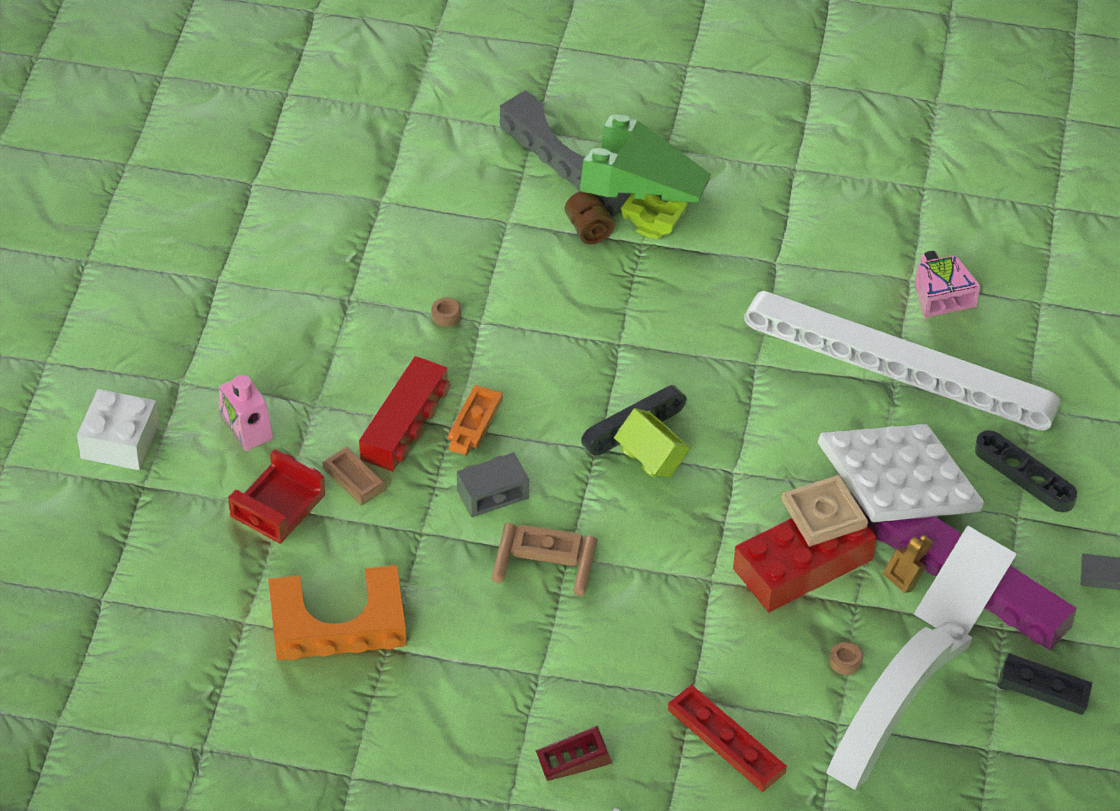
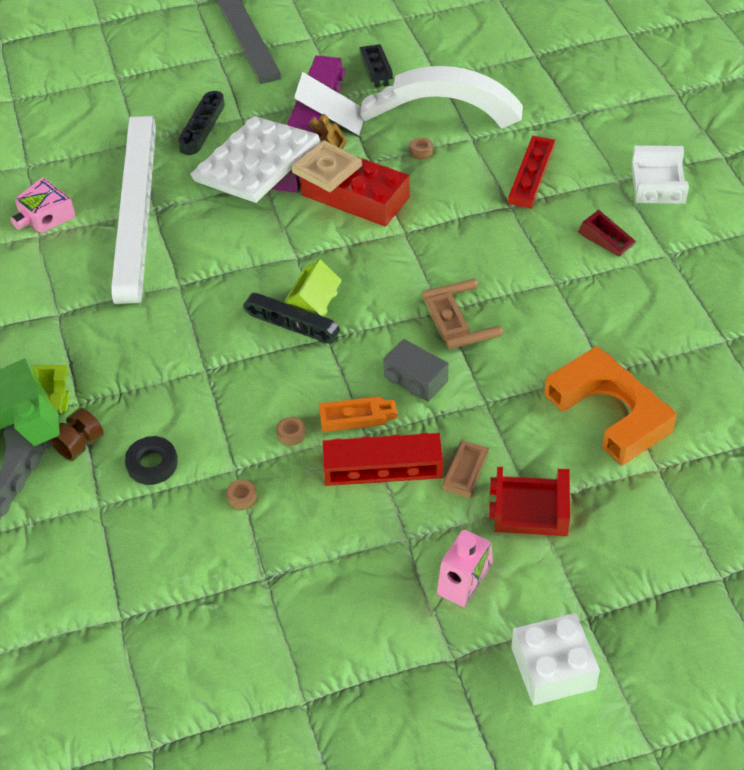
camera: 115 degrees left, 0 degrees up
none -> black tyre [125,436,178,485]
none -> medium nougat tile [276,417,306,446]

